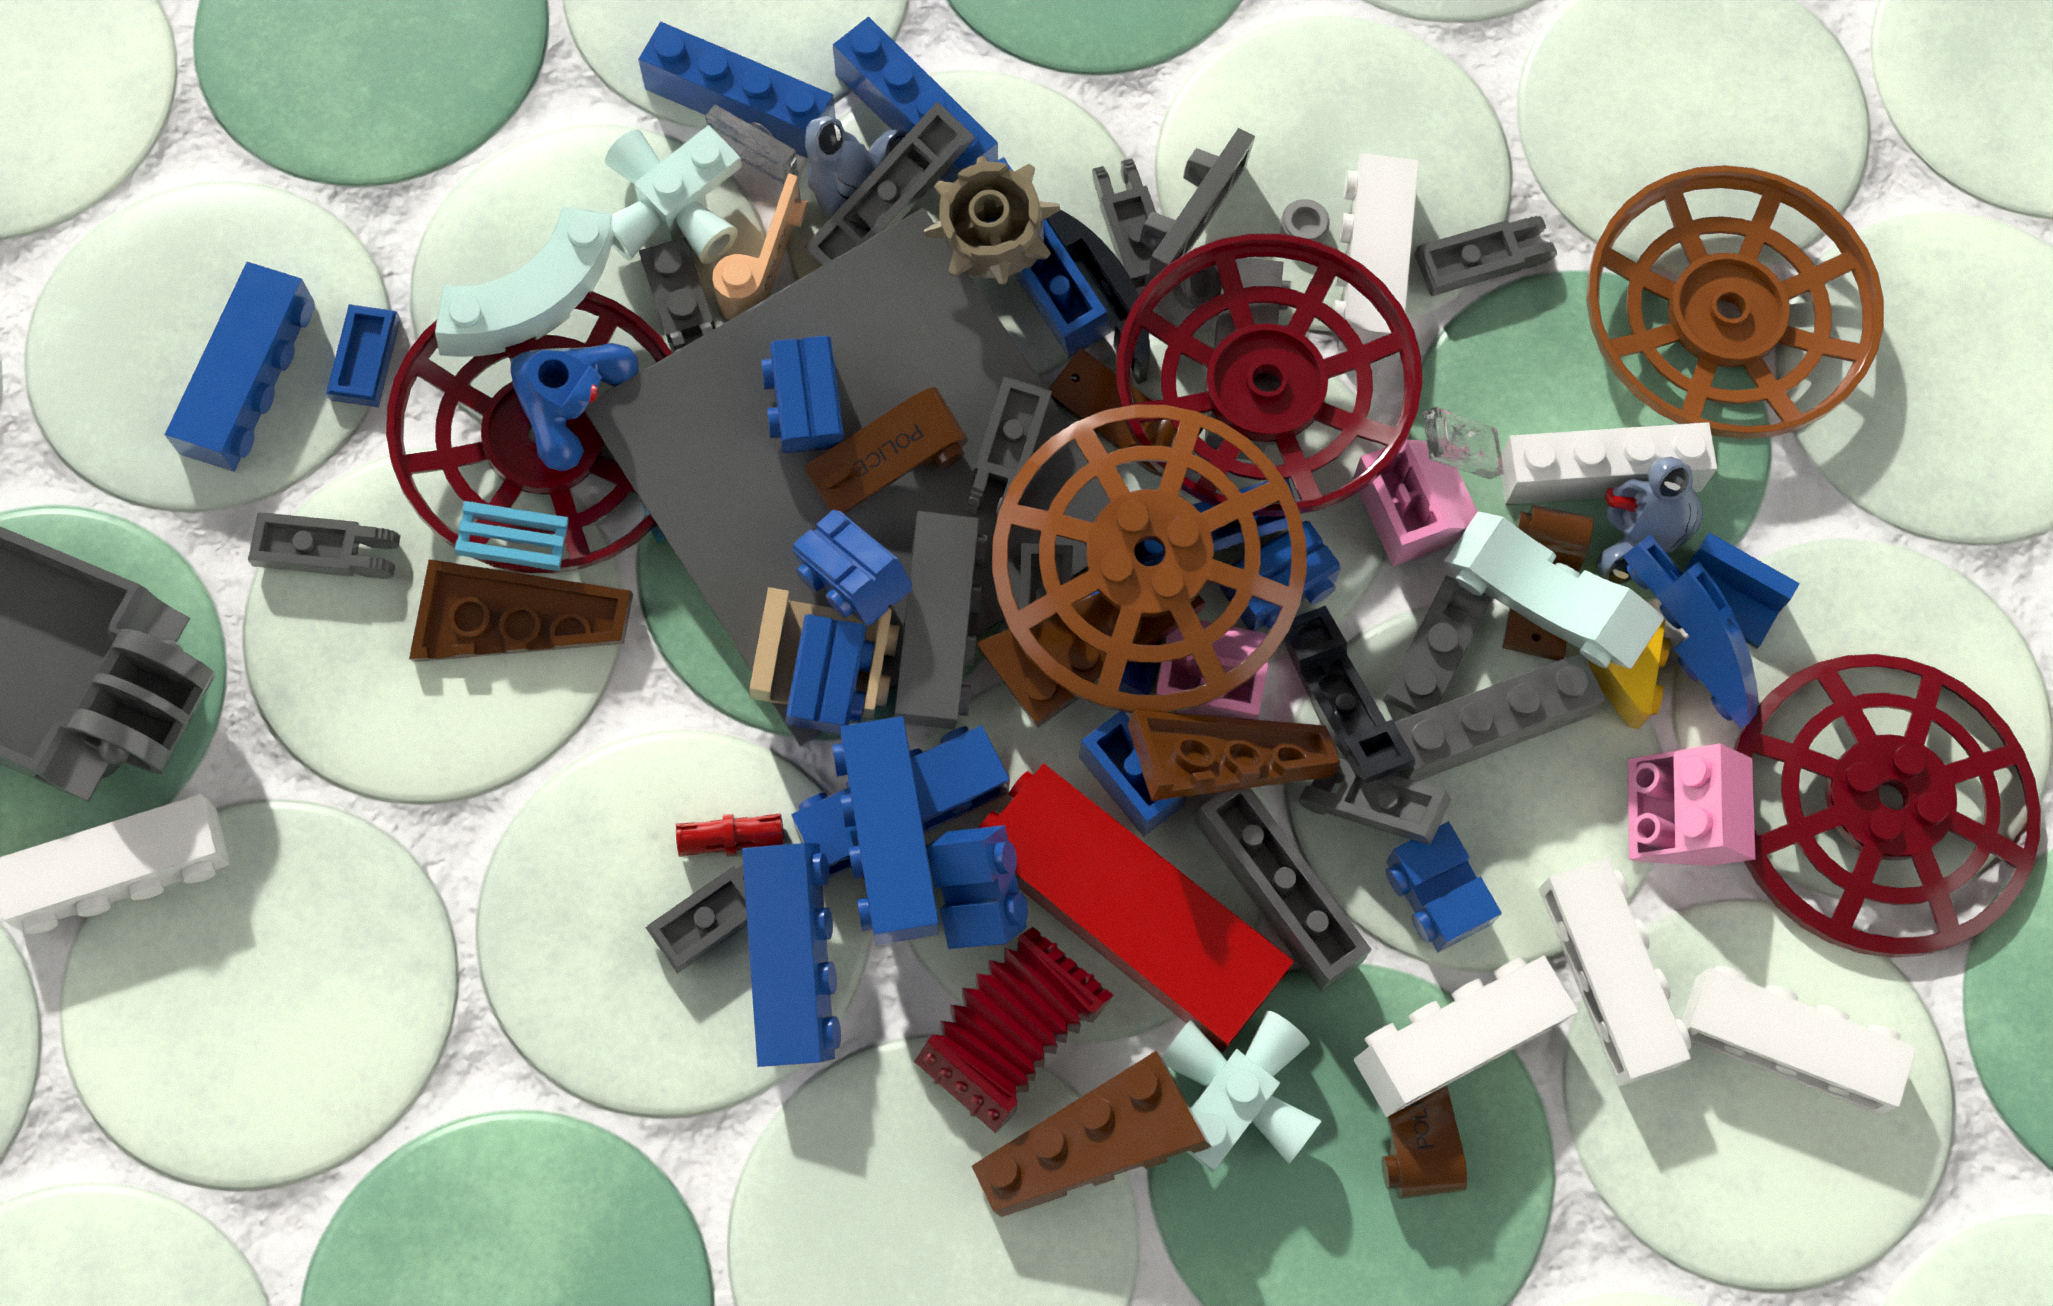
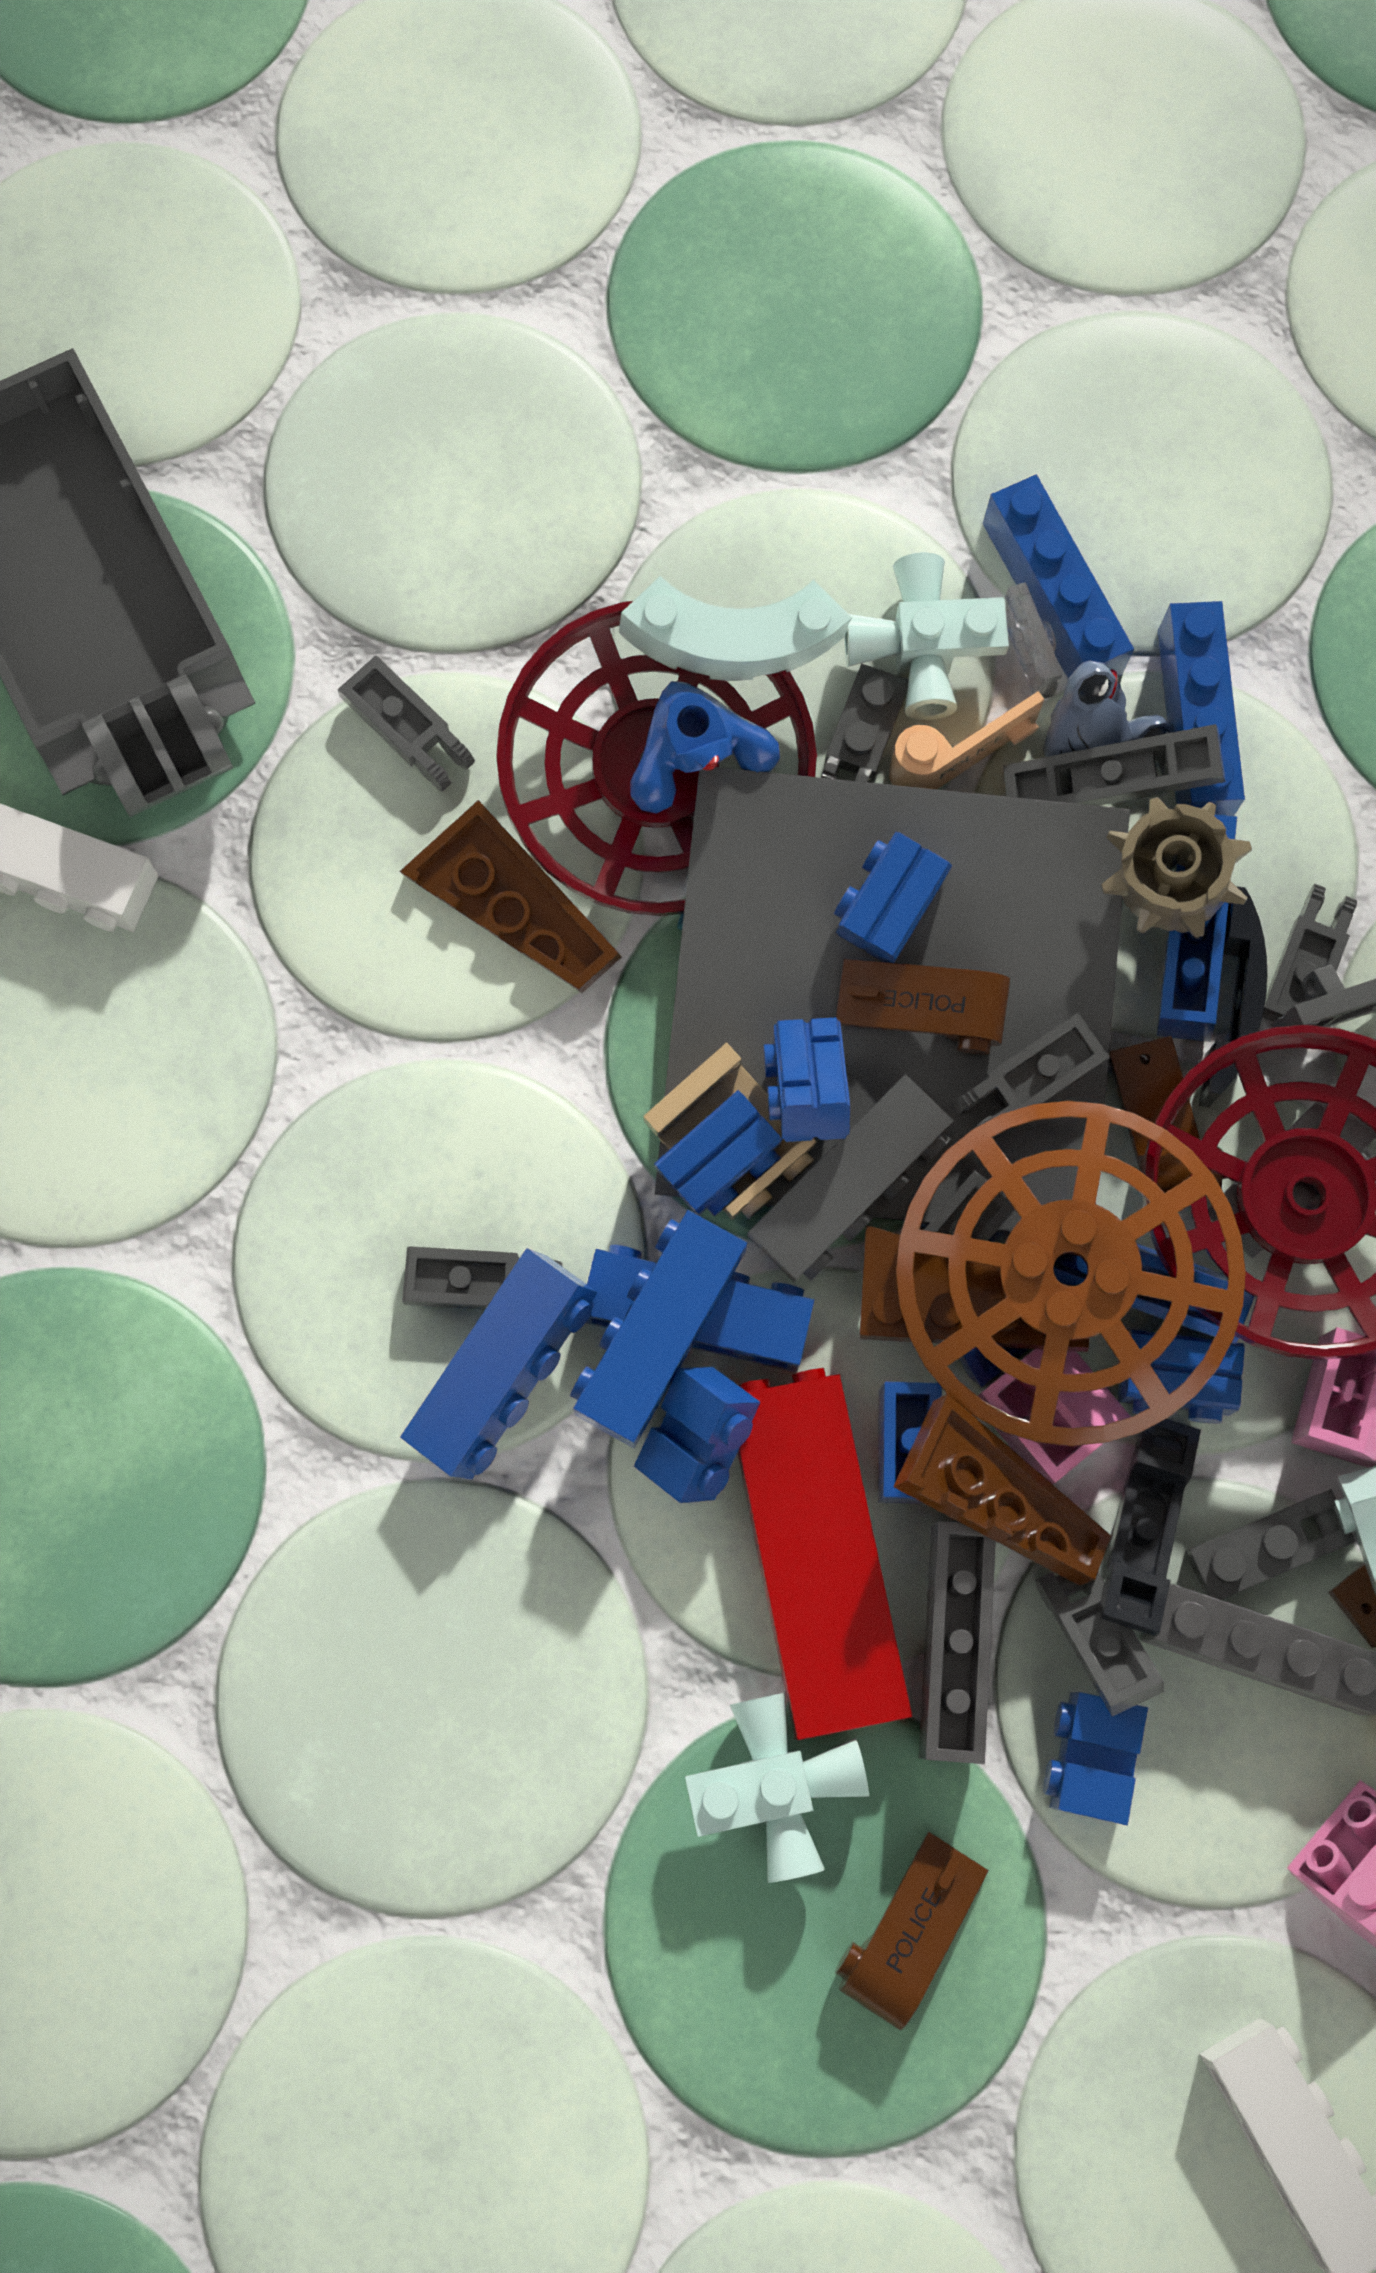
camera: 40 degrees right, 5 degrees up
blue brick [164,261,314,472] -> none
blue tile [326,304,401,408] -> none
medium azure tile [455,501,568,571] -> none
red pin [676,813,784,857] -> none
dark red piece [914,927,1114,1134] -> none
reddish brown wing [972,1051,1212,1217] -> none
light grey tile [1172,266,1221,309] -> none
white brick [1353,955,1578,1117] -> none
white brick [1538,857,1691,1087] -> none

